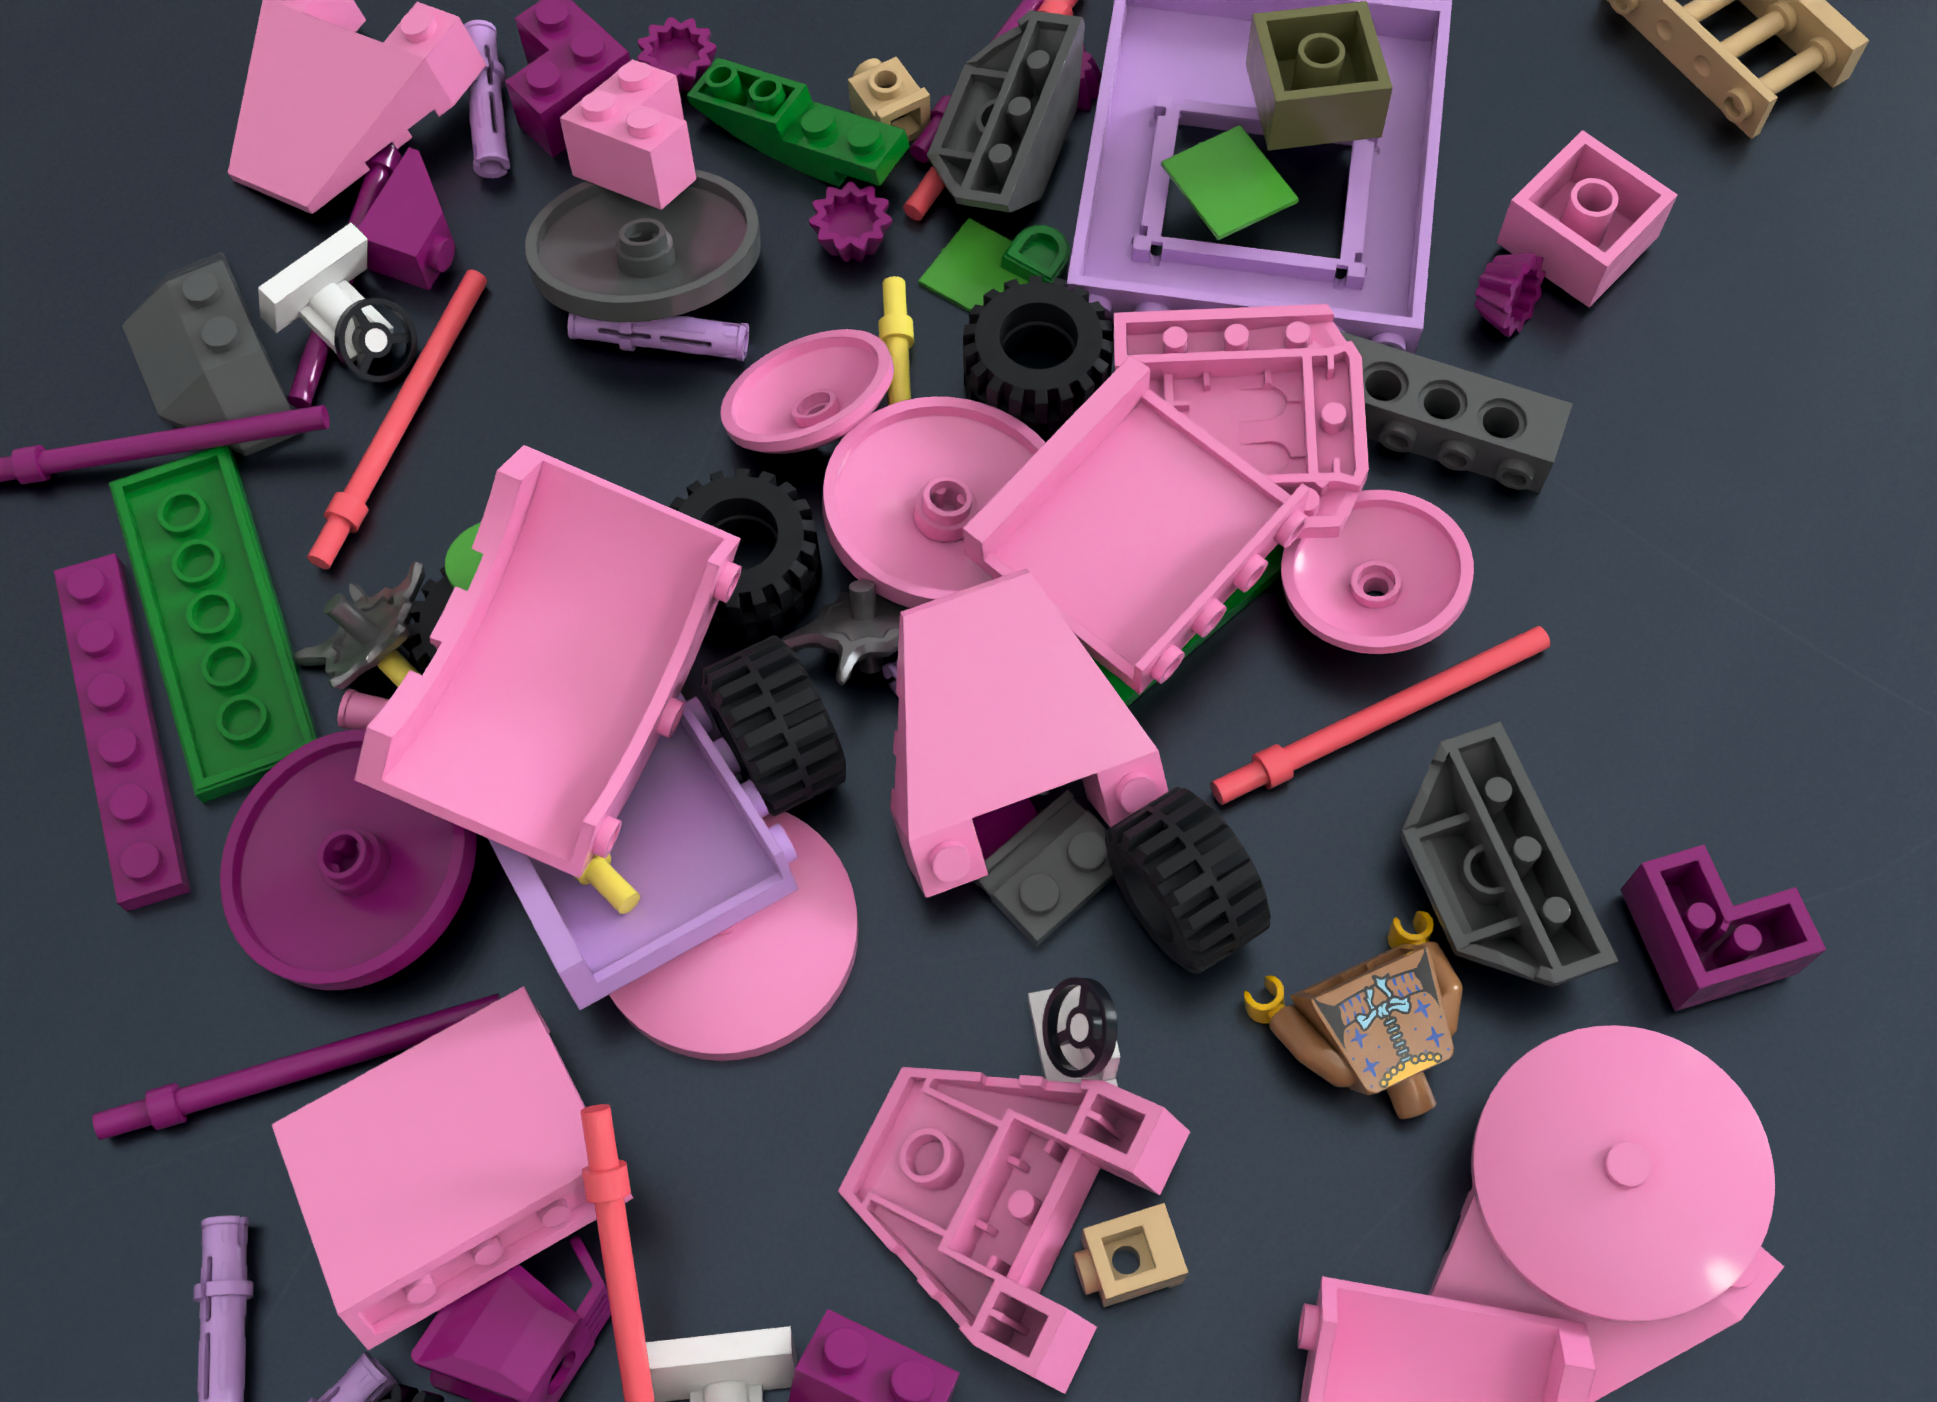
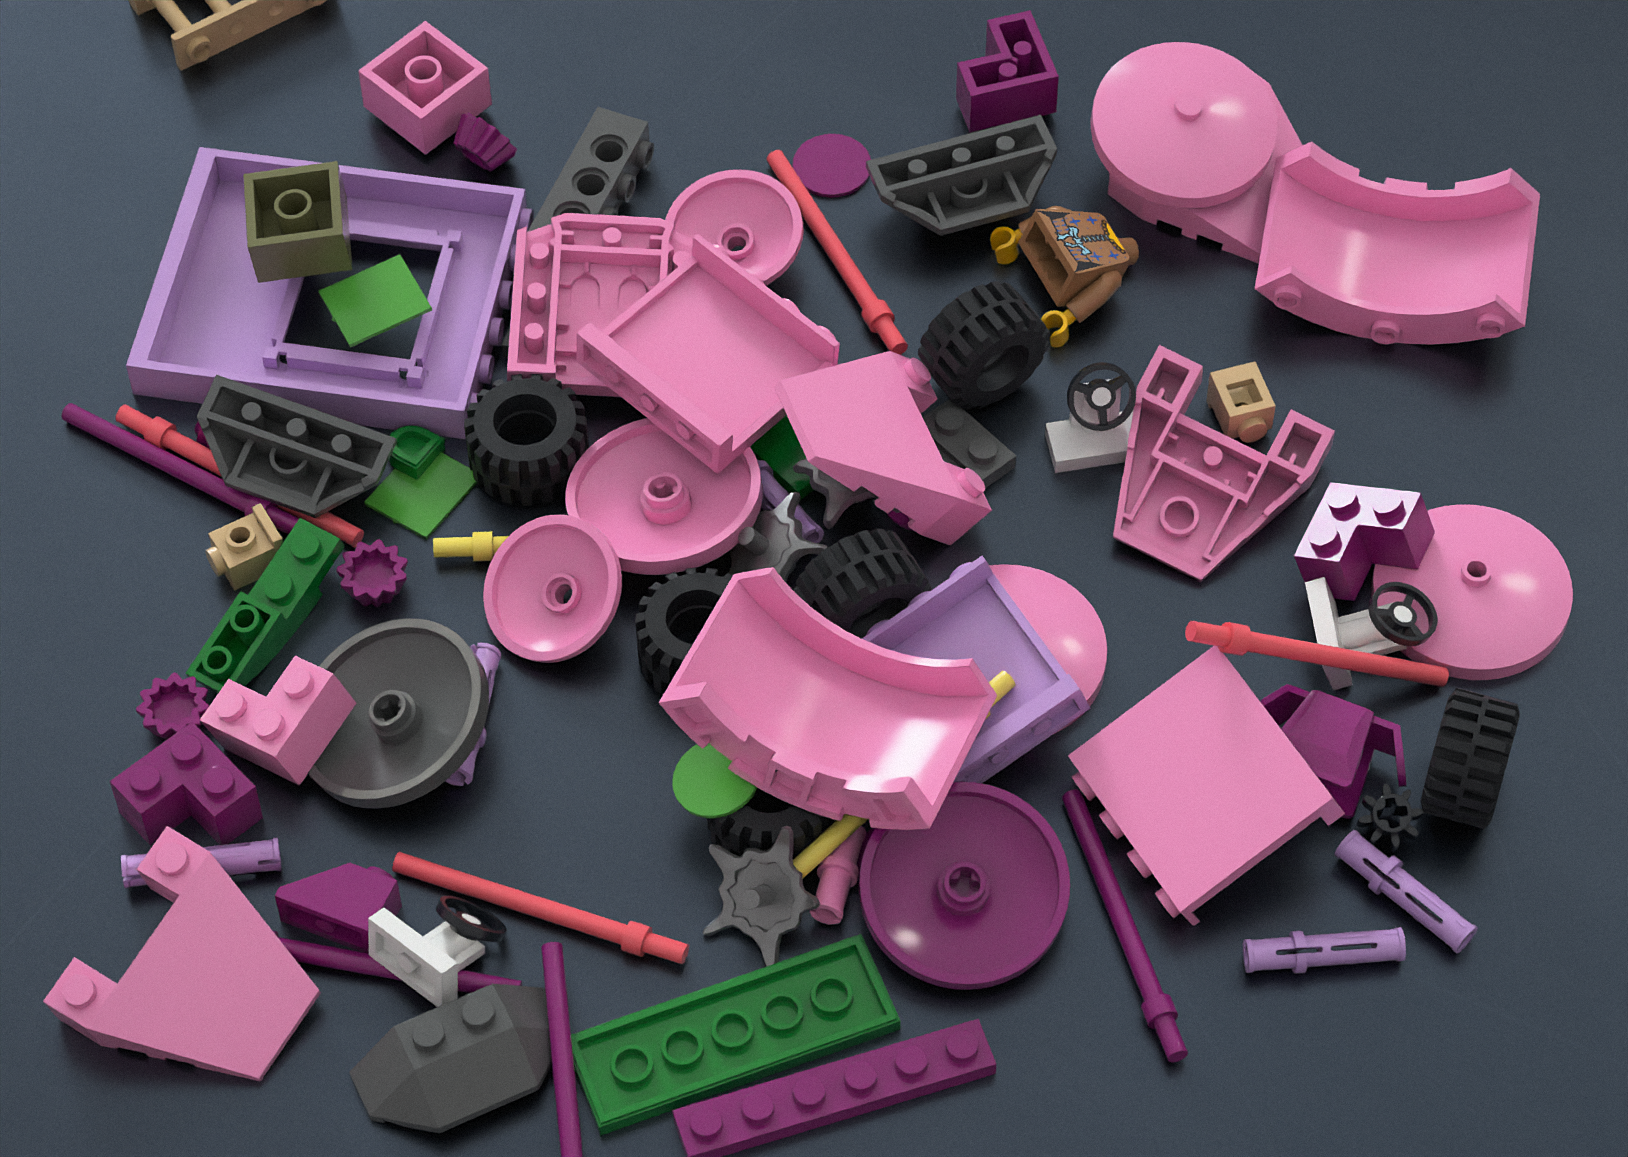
camera: 90 degrees left, 10 degrees down
none -> magenta piece [793,134,871,197]

